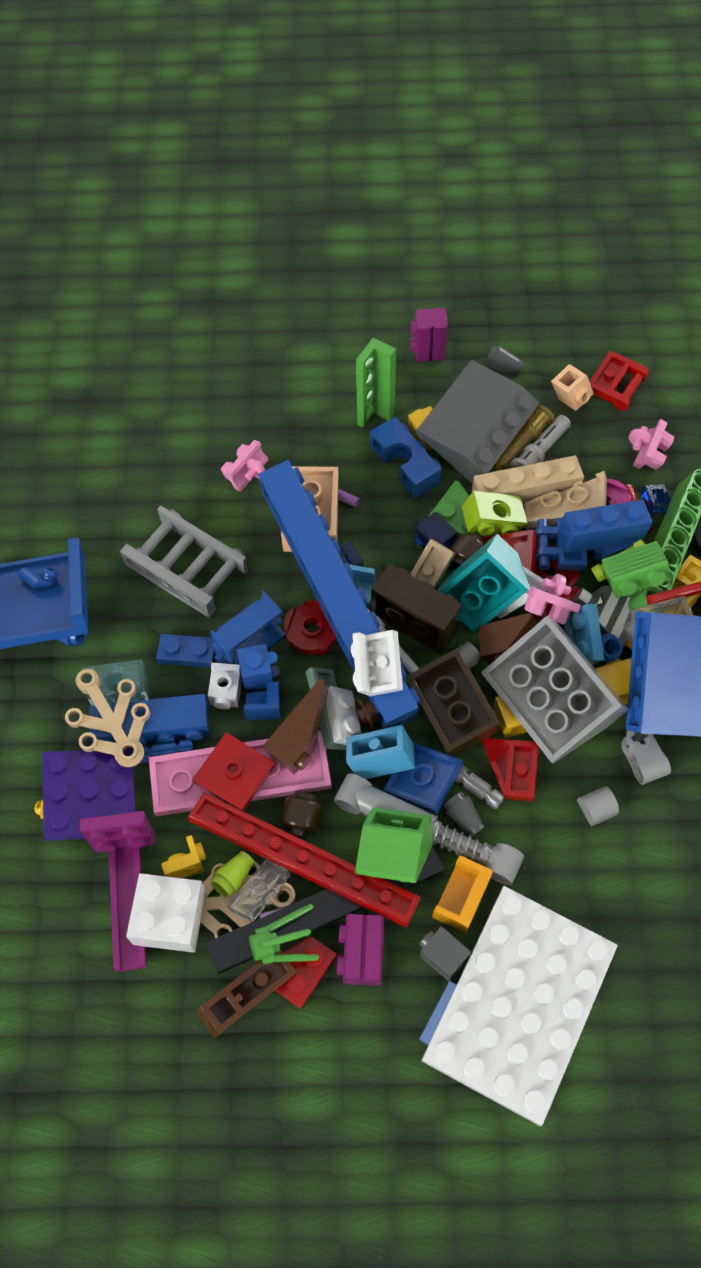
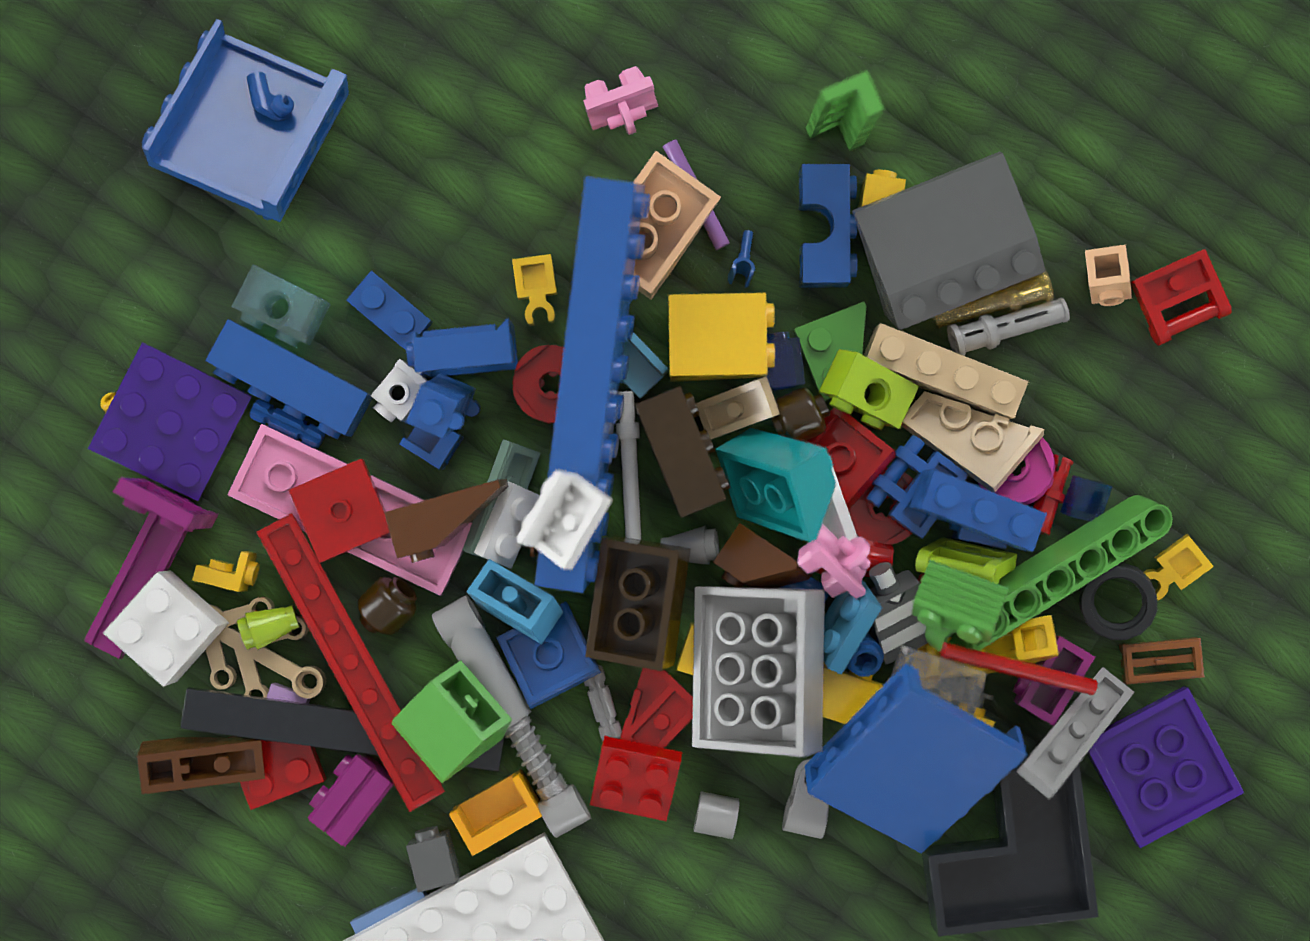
camera: 30 degrees right, 25 degrees up
tan plant [65,669,150,767] -> none
light grey fence [120,506,249,618] -> none
clear plate [227,860,290,922] -> none
bright green plant [249,904,319,965] -> none
clear blue plate [340,541,364,567] -> none
magenta brick [410,308,448,362] -> none
dark grey cone [443,791,485,837] -> none
dark grey cone [485,345,524,376] -> none
bright pink hips [629,419,675,470] -> none
none -> yellow plate [512,254,557,326]
none -> red plate [590,736,682,822]
none -> yellow slope [669,293,775,382]
none -> blue hand [728,230,755,287]

